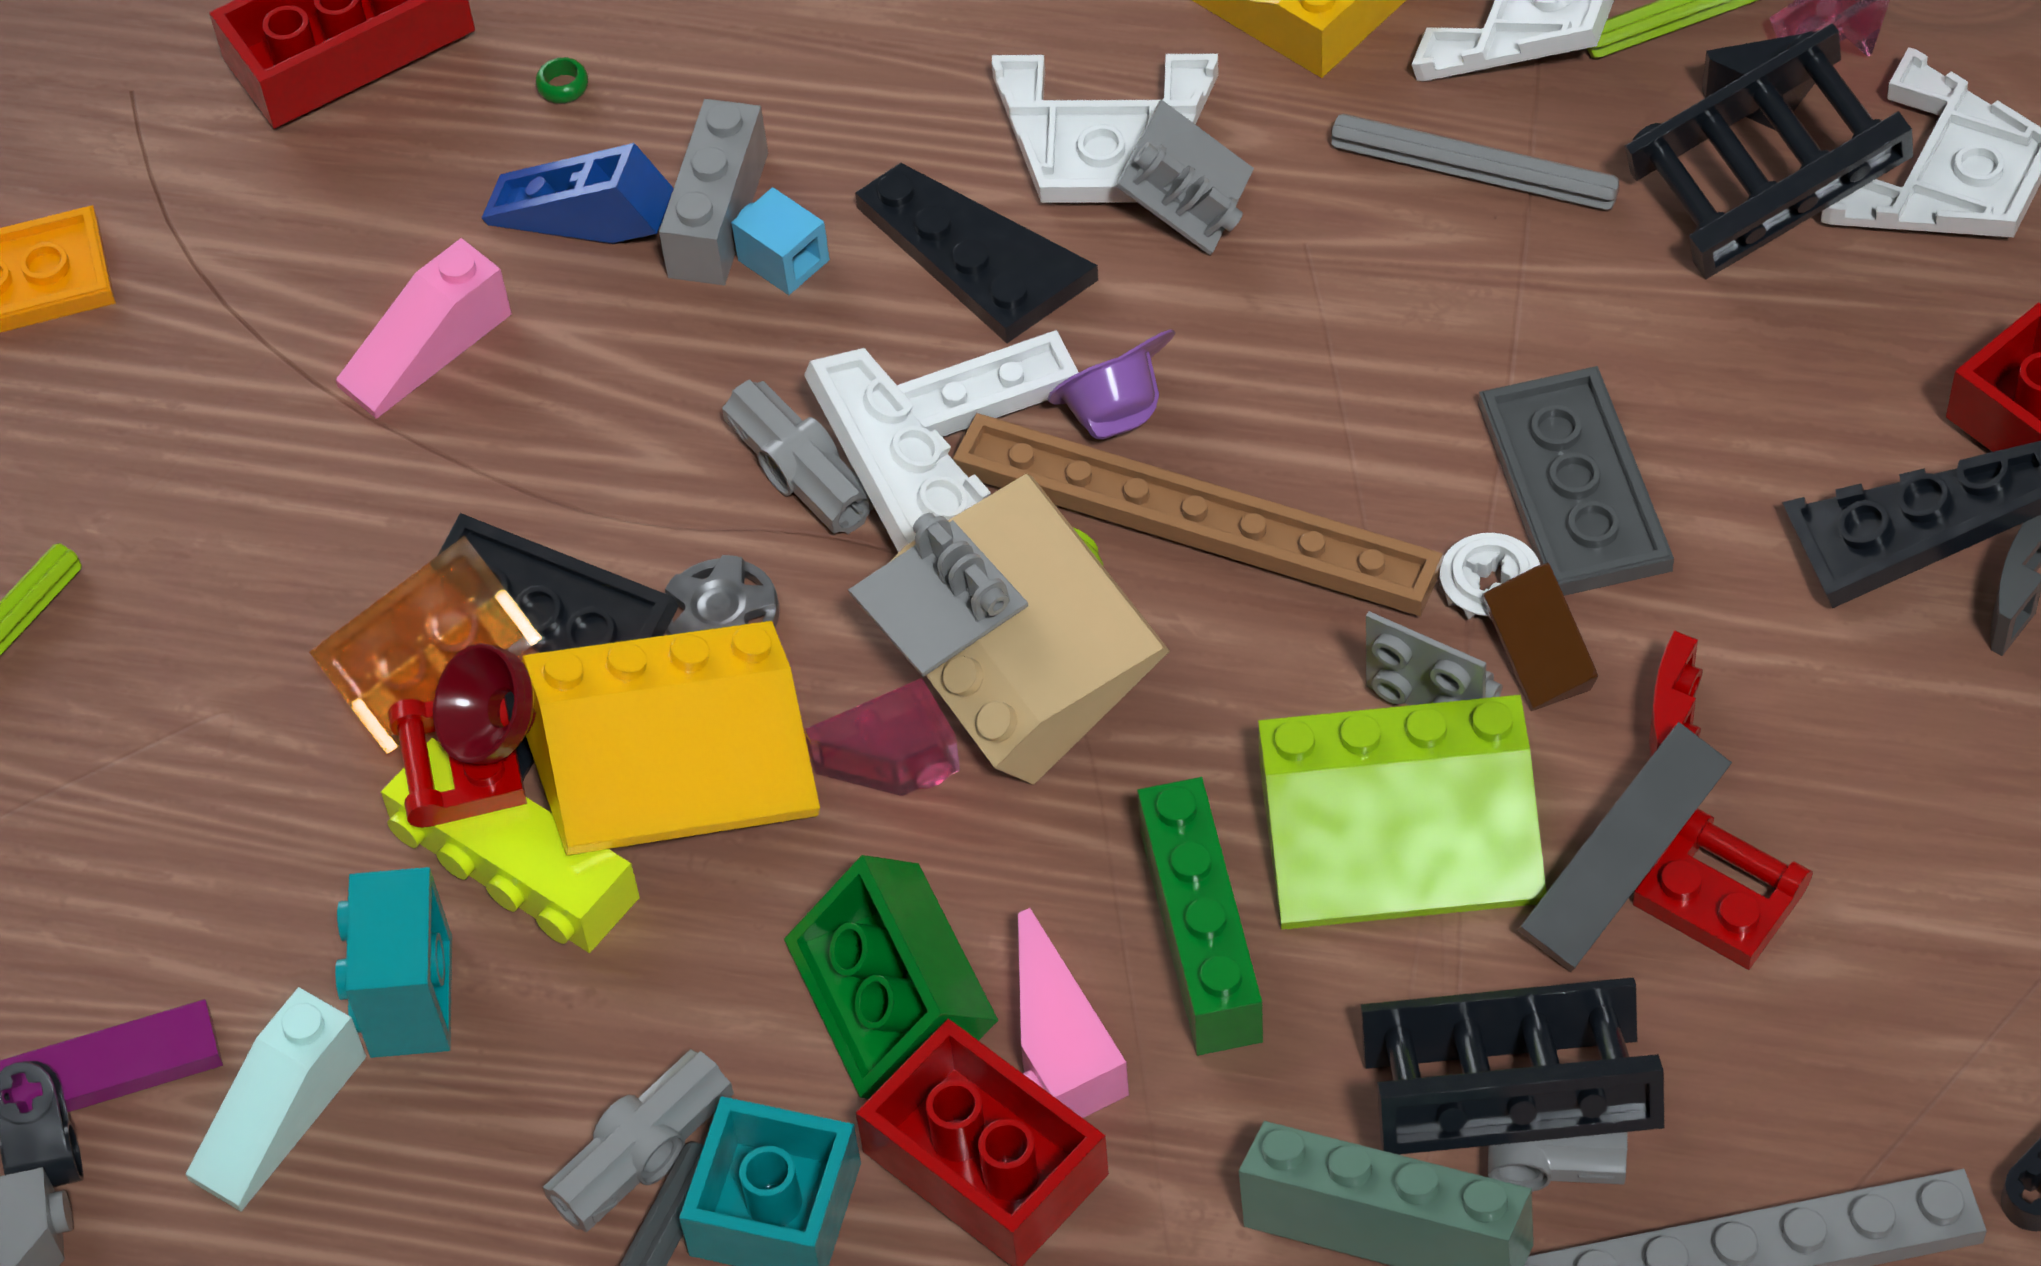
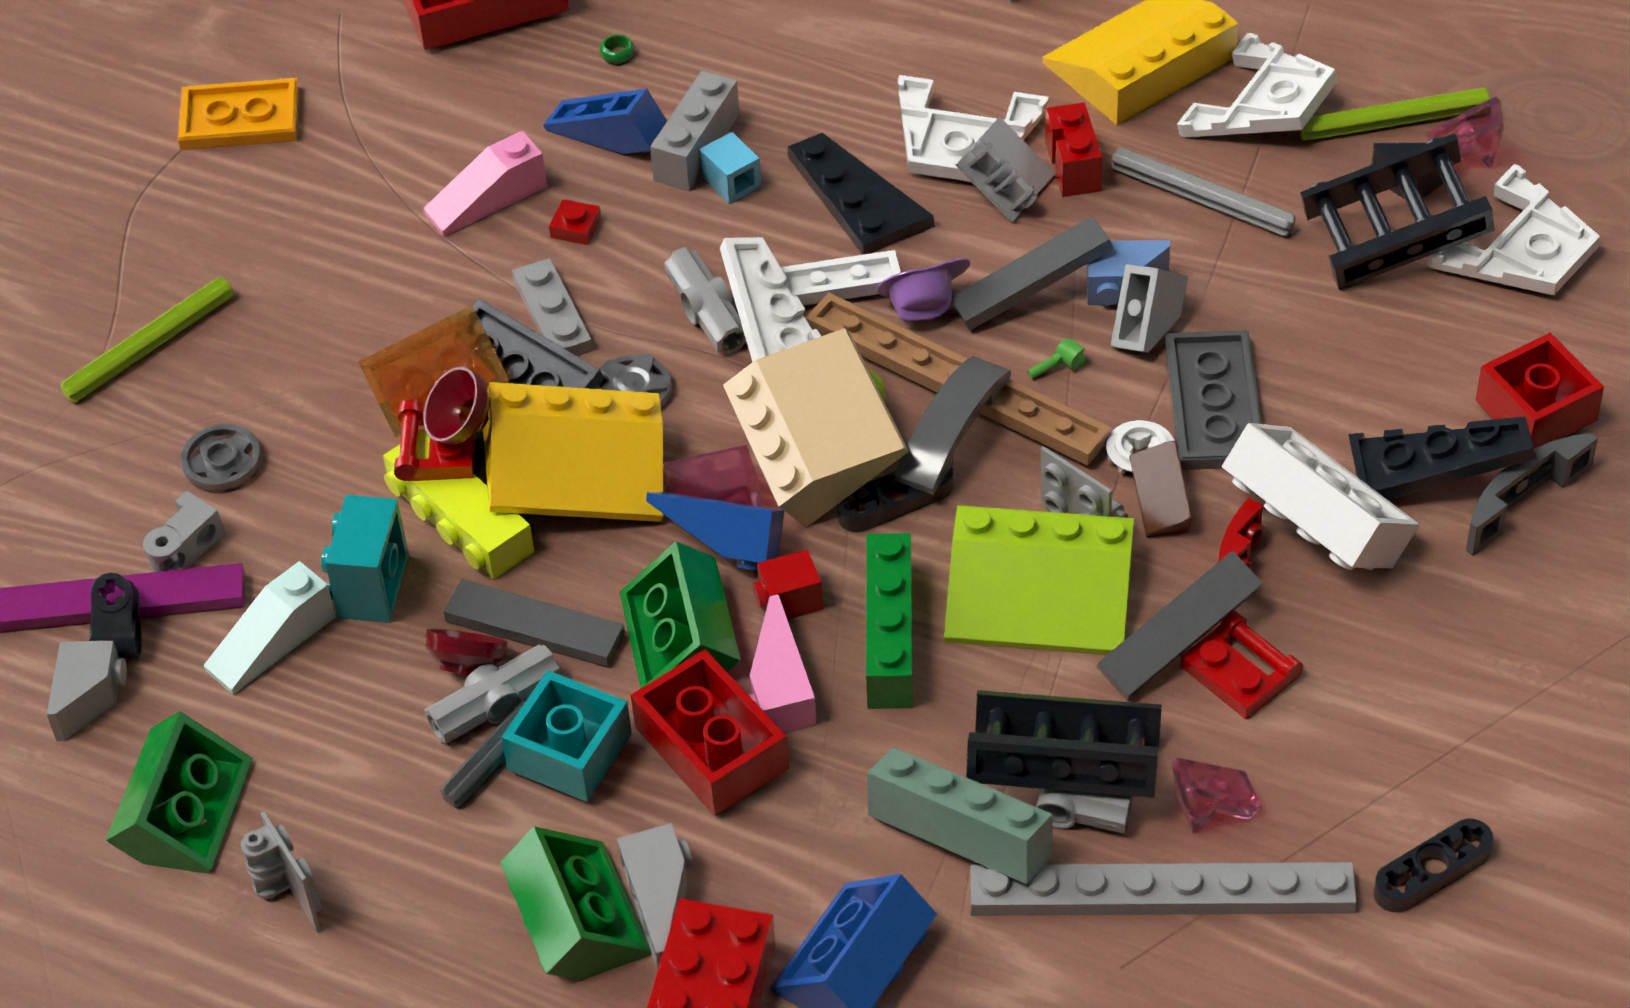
camera: 10 degrees right, 5 degrees down
light grey hinge [848,513,1029,677] -> none
none -> light grey leg [143,490,225,572]
none -> flat silver wheel [180,424,262,493]
none -> dark red piece [425,629,508,675]
none -> dark grey tile [443,579,625,667]
none -> light grey plate [512,258,593,356]
none -> red plate [549,199,601,245]
none -> blue slope [646,492,785,570]
none -> red brick [752,549,823,619]
none -> black beam [837,467,954,533]
none -> dark grey slope [894,356,1011,495]
none -> dark grey tile [951,216,1114,331]
none -> bright green hand [1027,339,1086,379]
none -> red brick [1045,102,1103,197]
none -> medium blue slope [1086,240,1170,305]
none -> light grey slope [1110,264,1188,353]
none -> clear pink slope [1172,758,1262,834]
none -> white brick [1222,423,1420,570]

